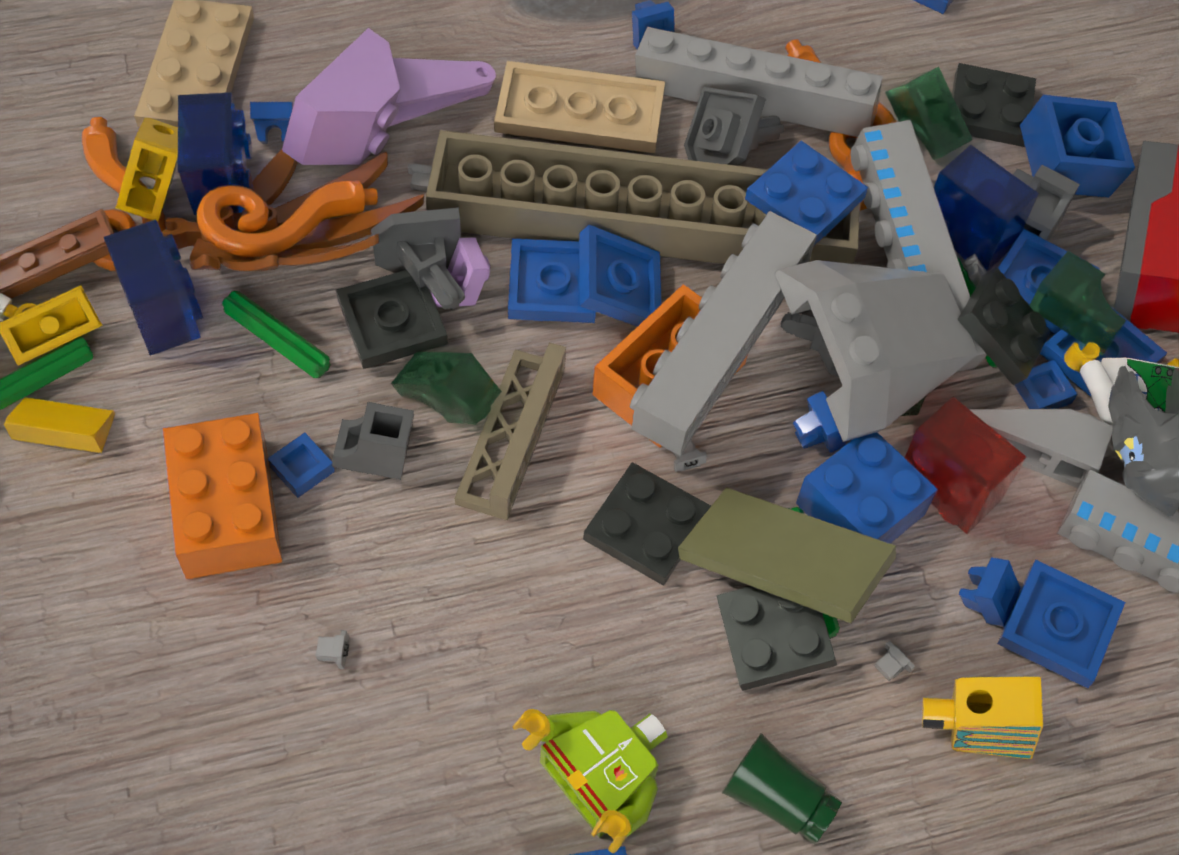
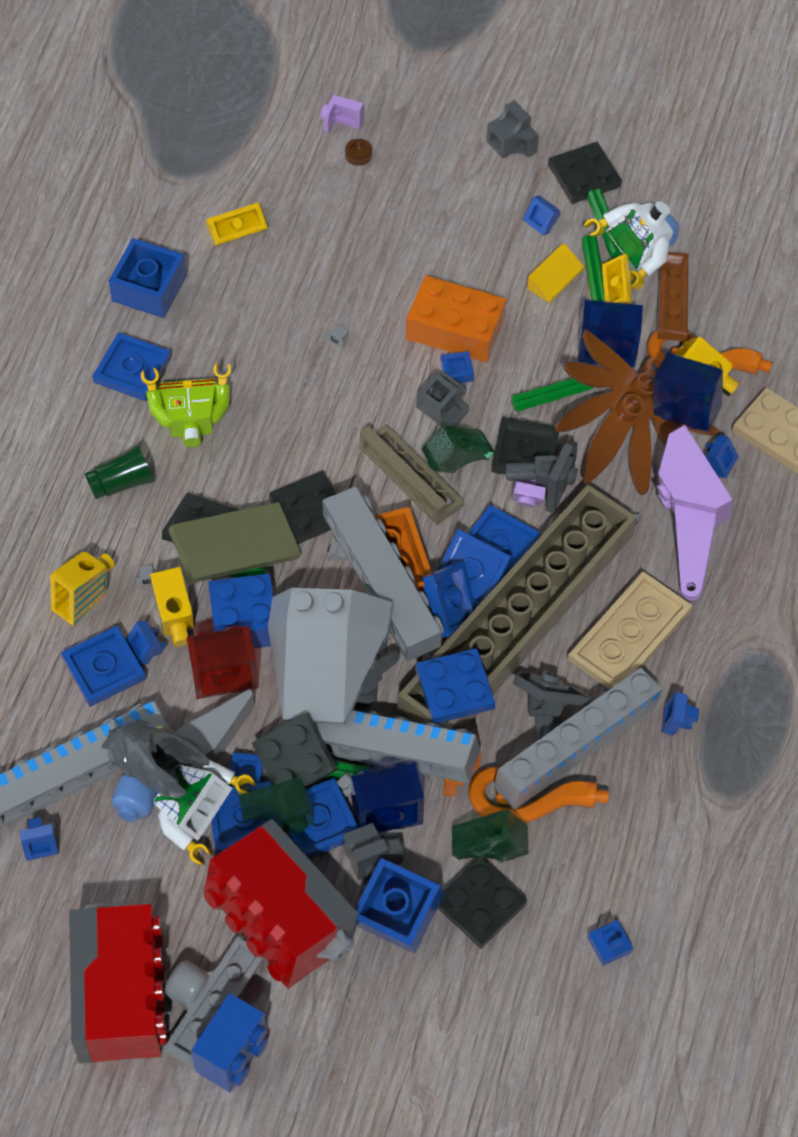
camera: 125 degrees right, 0 degrees up
orange plant [197,180,378,257] -> none
none -> yellow torso [150,567,194,647]
none -> blue plate [422,562,476,637]

